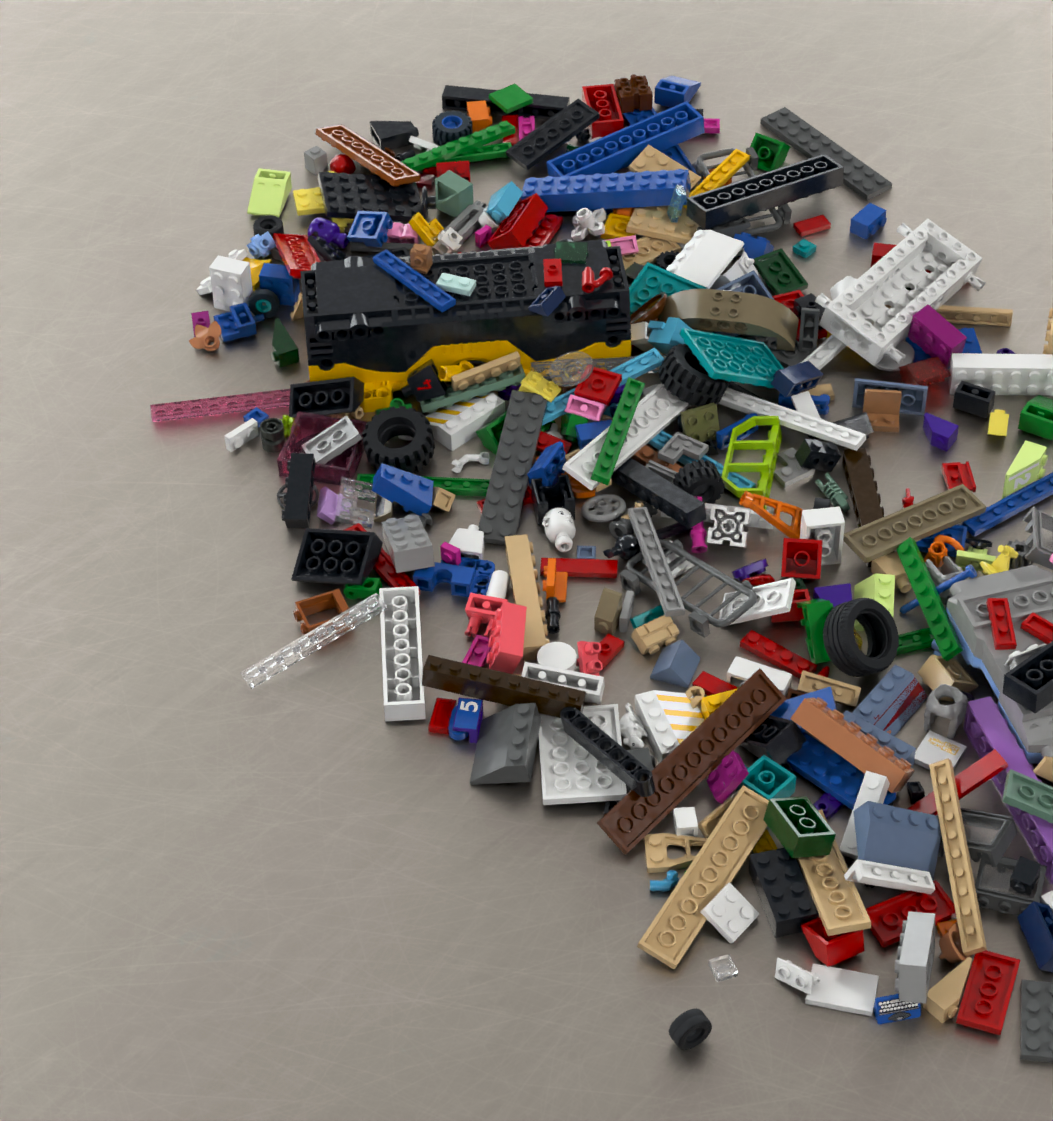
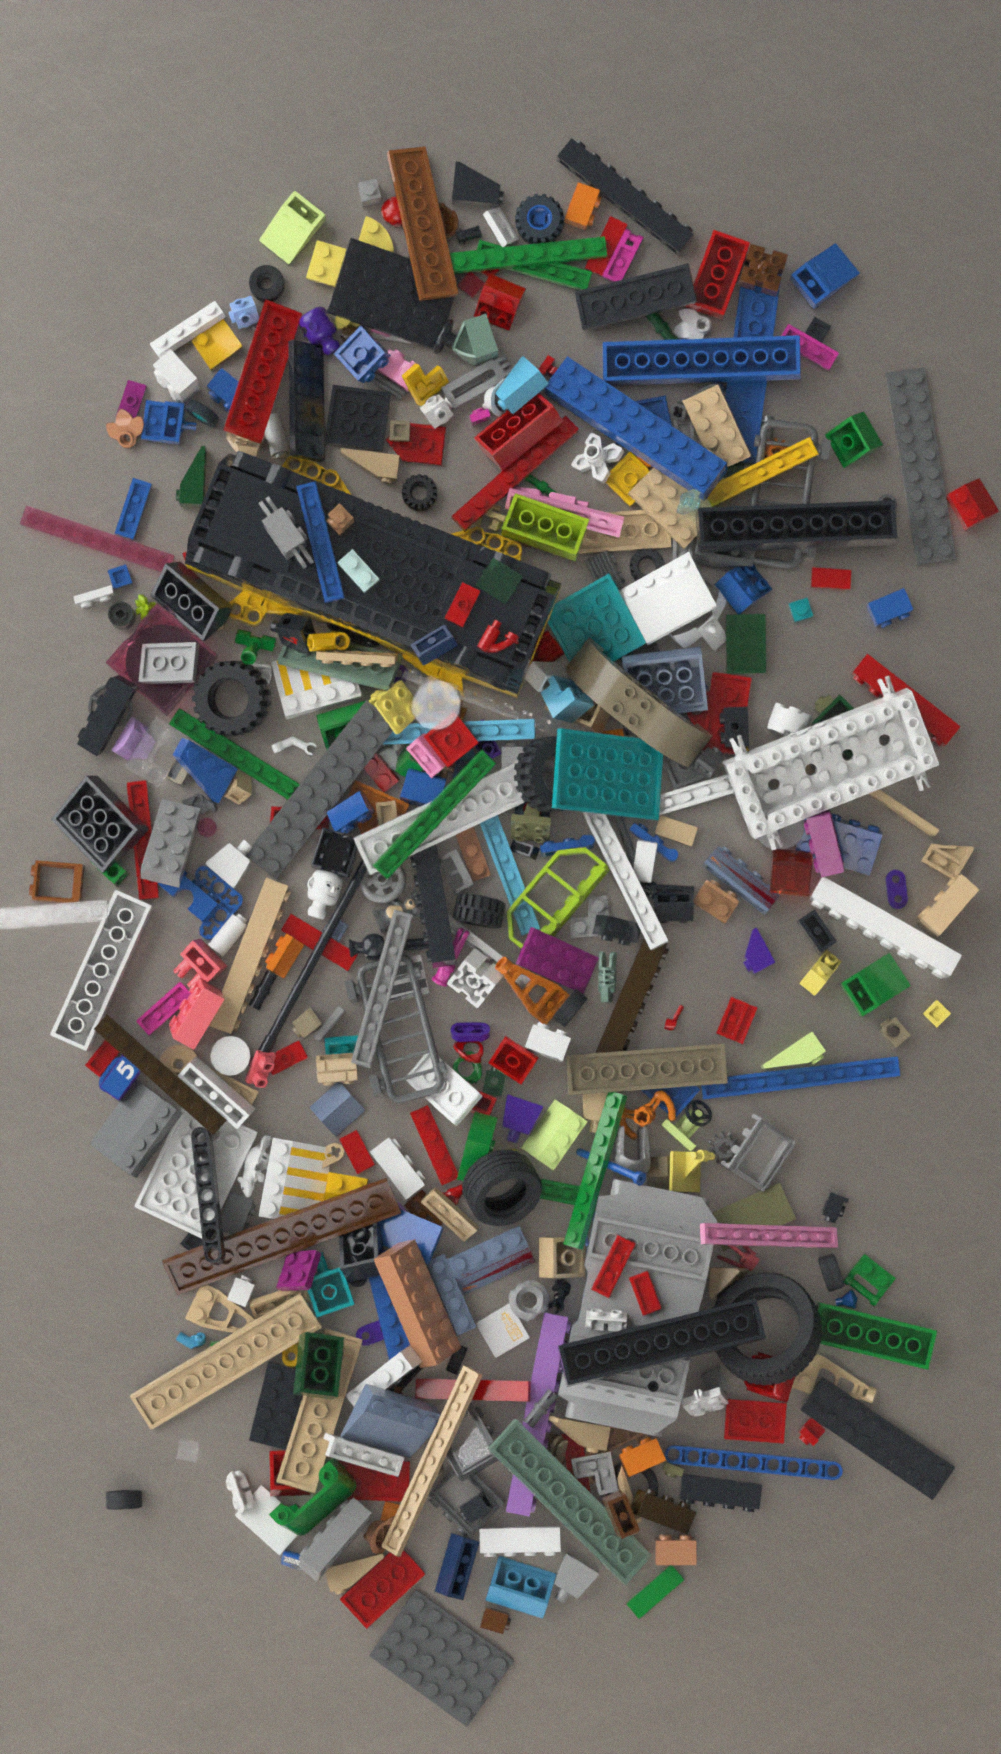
camera: 30 degrees right, 40 degrees up
dark pink plate [440,542,461,565] -> none
green tile [489,83,533,114] -> none
reddish brown dish [630,292,667,324] -> none
light grey plate [658,432,709,465] -> none
white plate [700,882,759,944] -> none
dark blue brick [771,361,823,398] -> none
none -> blue plate [115,478,152,540]
none -> clear pink plate [197,818,217,837]
none -> black piece [258,859,367,1053]
none -> light grey brick [259,496,314,569]
none -> green windscreen [269,1458,357,1536]
none -> magenta plate [516,927,599,994]
none -> dark grey pin [523,1389,558,1428]
none -> tan wing [921,844,974,879]
none -> red slope [946,478,1000,531]

